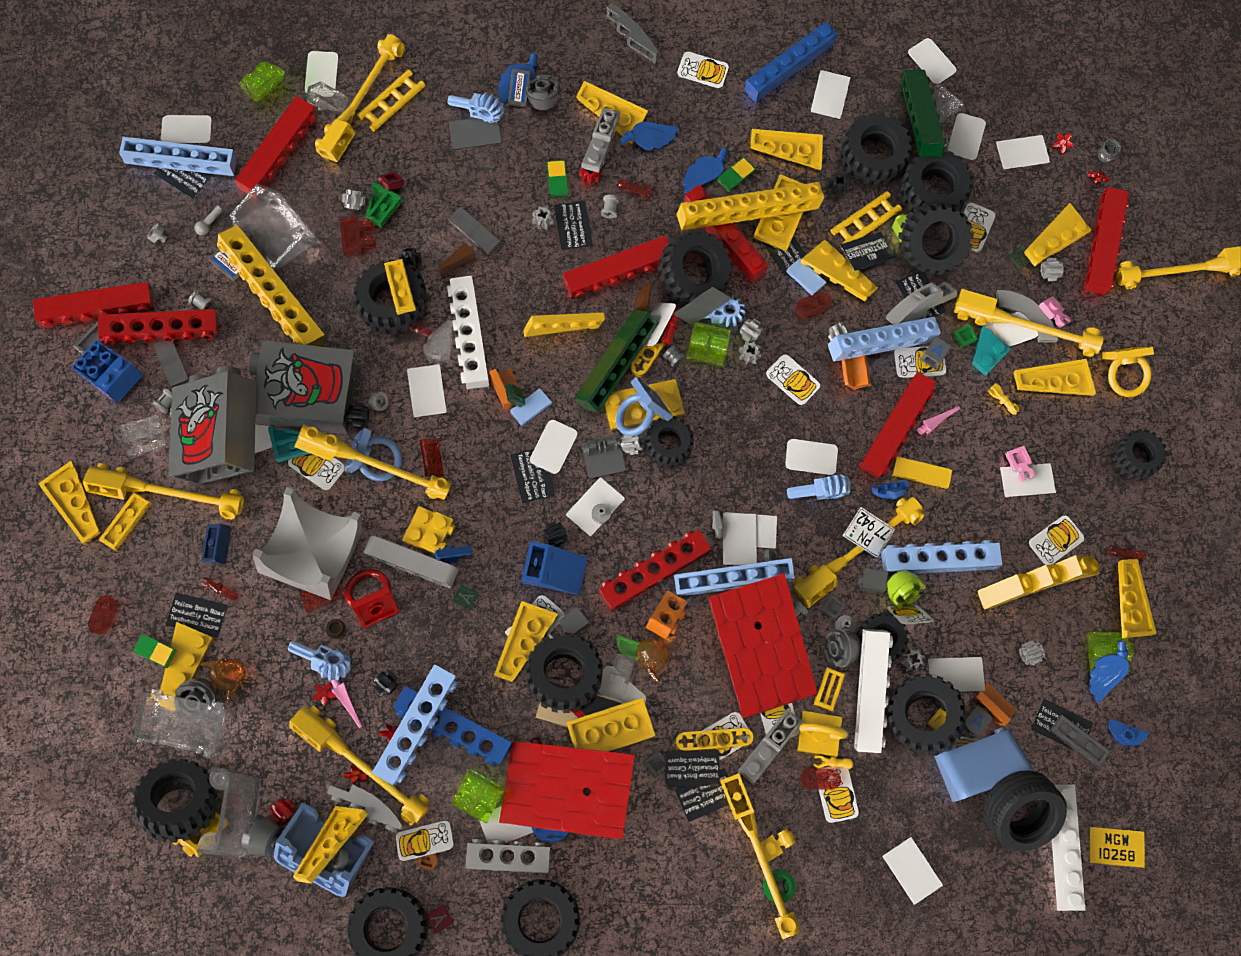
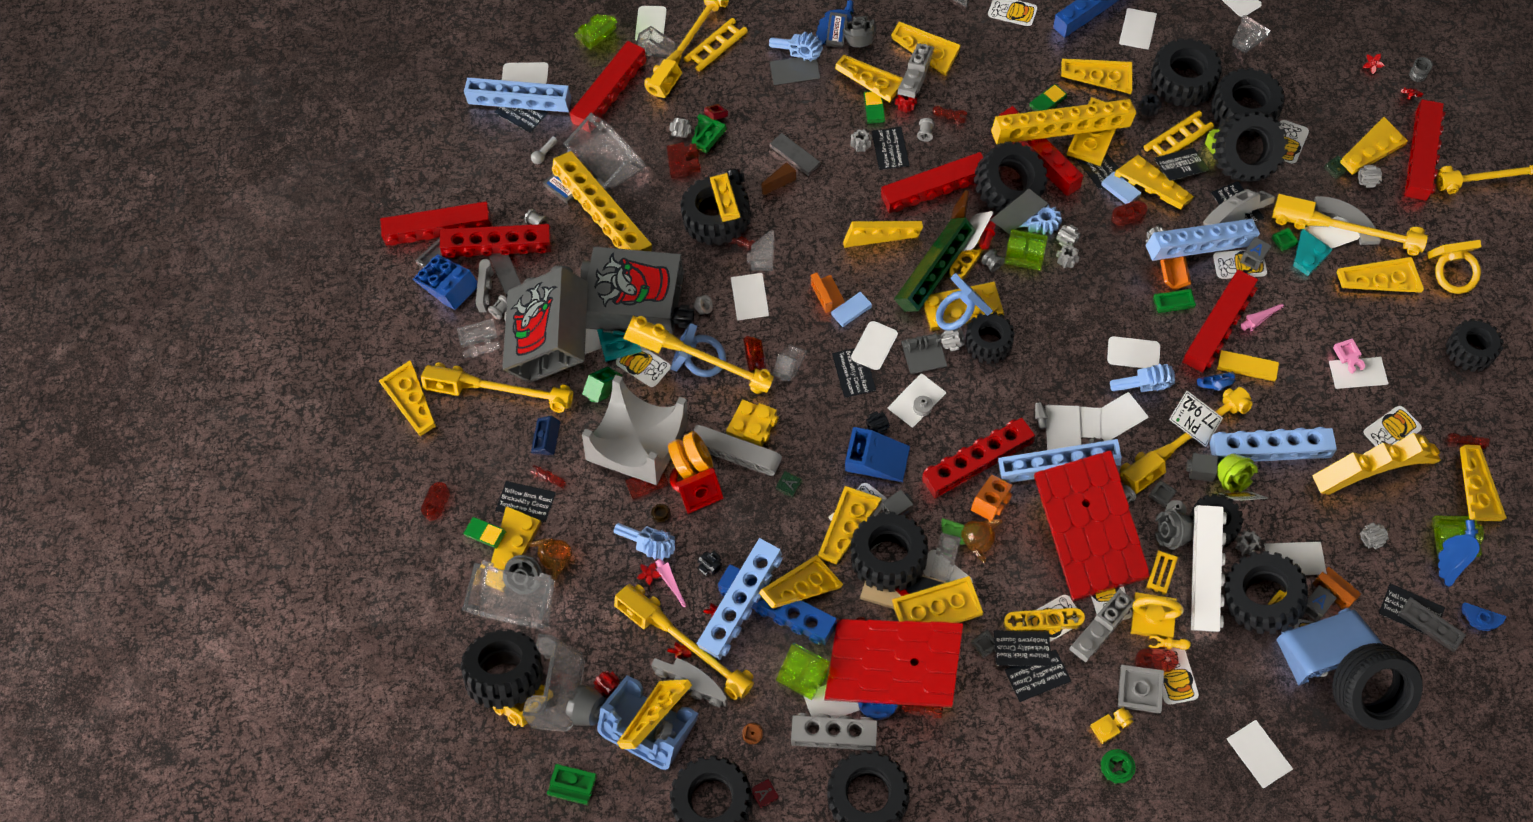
camera: 15 degrees right, 10 degrees down
yellow tile [99,492,152,551] -> none
light grey tile [147,223,167,243] -> none
sticker [396,821,453,861] -> none
blue plate [434,545,473,563] -> none
white brick [447,276,489,389] -> none
clear green tile [505,383,525,408] -> none
blue animal [620,122,678,151] -> none
blue animal [683,148,728,193] -> none
yellow bar [720,773,802,939] -> none
sticker [766,355,820,405] -> none
dark green brick [901,69,947,158] -> none
white sticker [948,113,986,160] -> none
yellow piece [988,383,1020,415] -> none
white sticker [996,135,1050,169] -> none
bright pink plate [1039,296,1071,329] -> none
white brick [1052,785,1085,911] -> none
yellow sticker [1090,827,1145,868] -> none
none -> light grey plate [476,259,494,312]
none -> green plate [547,764,597,805]
none -> green slope [582,366,623,403]
none -> light orange wheel [668,431,714,479]
none -> yellow wing [759,555,843,609]
none -> clear slope [773,345,807,381]
none -> yellow wing [835,55,903,102]
none -> white sticker [1101,392,1149,441]
none -> light grey plate [1118,665,1164,713]
none -> green tile [1153,289,1196,313]

